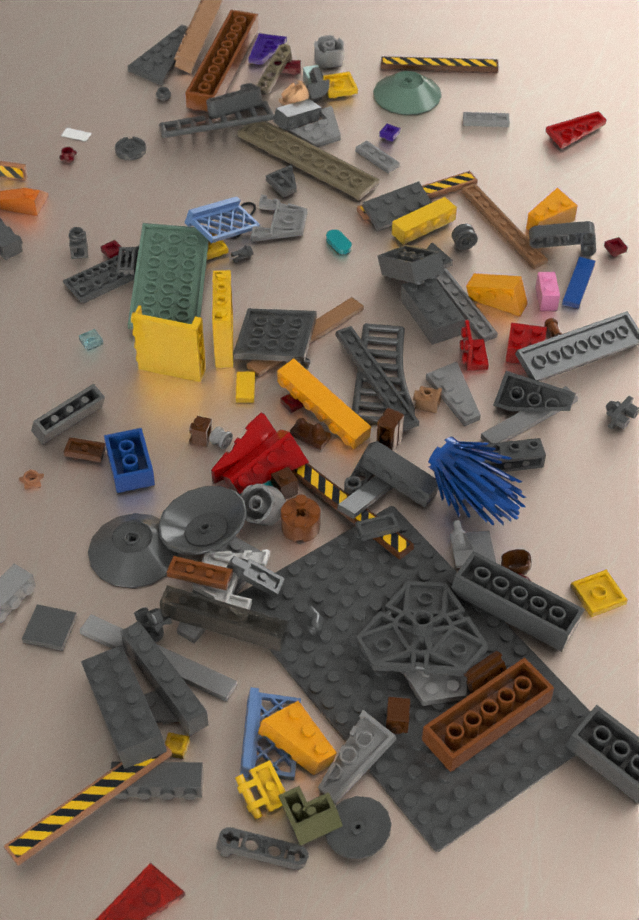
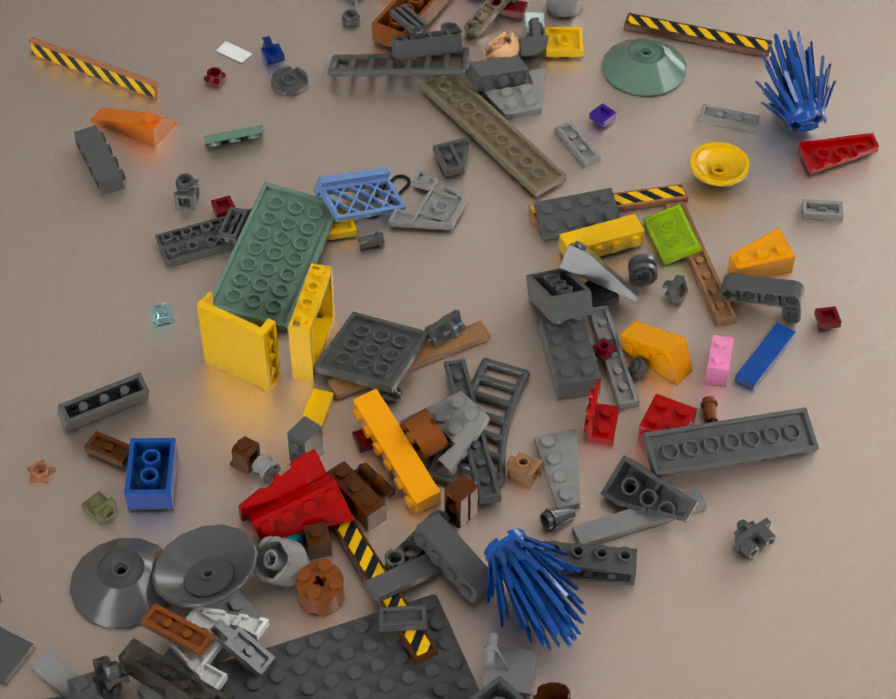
camera: 15 degrees right, 0 degrees up
teal tile [326,230,352,255] -> none
none -> olive bracket [81,491,118,525]
none -> sand green plate [204,125,264,147]
none -> clear blue plate [261,36,285,65]
none -> dark grey brick [287,416,324,462]
none -> reddish brown brick [327,461,387,532]
none -> dark grey tile [390,3,427,35]
none -> light grey wing [399,391,490,475]
none -> dark orange brick [399,408,449,462]
none -> dark grey hips [425,309,466,347]
none -> dark grey cone [540,506,576,531]
none -> wedge [559,241,641,301]
none -> dark red plate [592,338,616,360]
none -> dark grey plate [628,356,648,378]
none -> lime tile [643,204,702,266]
none -> dark grey tile [662,275,688,305]
none -> yellow dish [690,142,750,187]
none -> blue plant [755,29,837,133]
none -> light grey tile [801,199,844,222]

